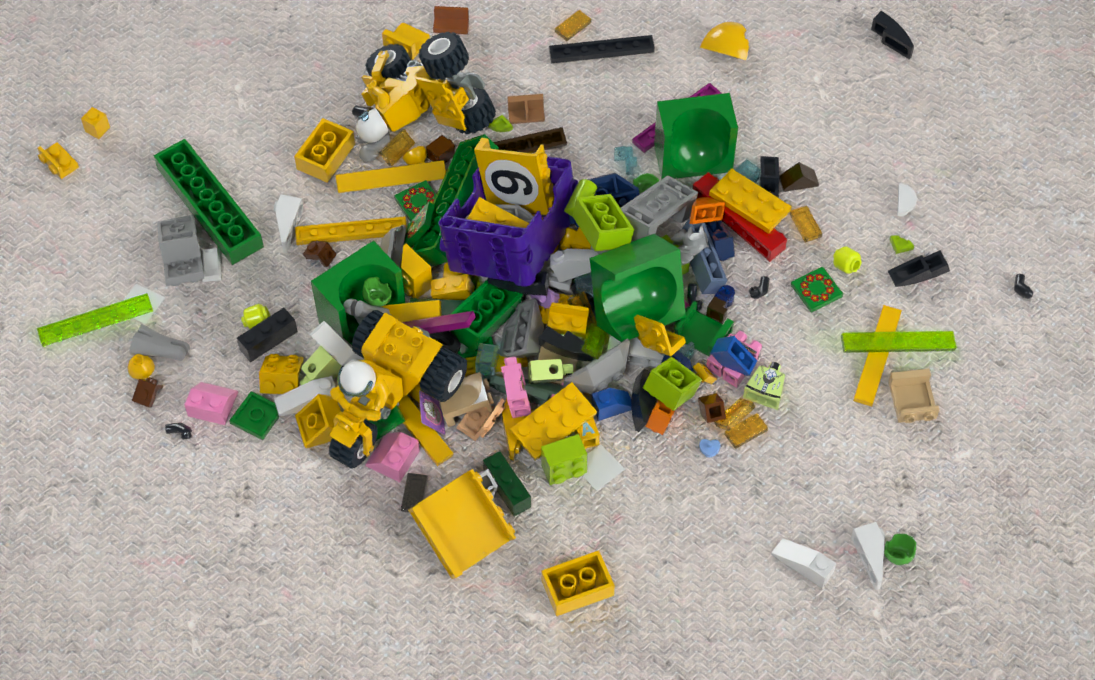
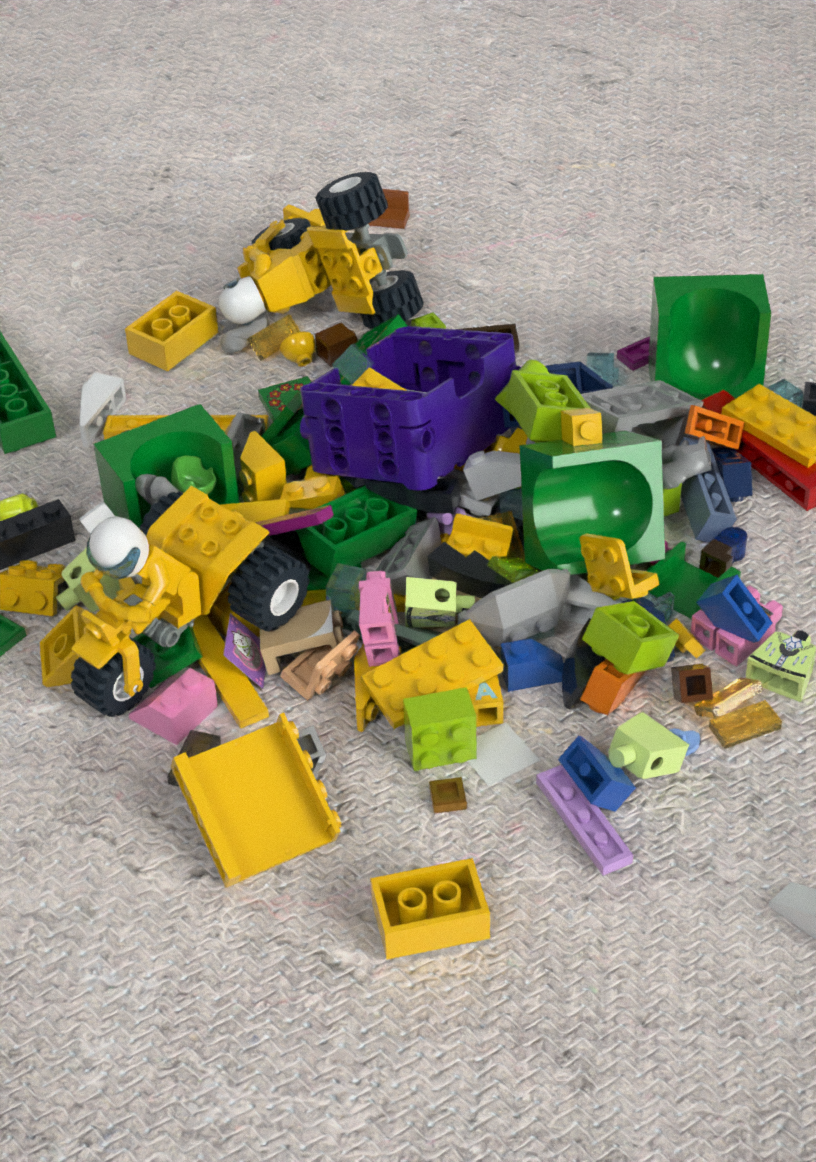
camera: 10 degrees right, 15 degrees down
white slope [274,376,335,417] -> none
yellow tile [335,160,446,193] -> none
panel [474,138,554,215] -> none
dark green brick [483,451,531,517] -> none
medium nougat panel [507,94,545,124] -> none
black plate [549,35,655,64] -> none
clear yellow tile [555,10,591,41] -> none
black arm [687,283,702,311] -> none
yellow brick [700,22,749,60] -> none
black arm [749,276,770,299] -> none
none -> clear light blue brick [332,344,375,384]
none -> pearl gold tile [429,777,467,814]
none -> lavender plate [536,765,633,876]
none -> blue slope [558,735,636,812]
none -> yellow brick [561,408,602,446]
none -> yellowish green torso [608,712,689,779]

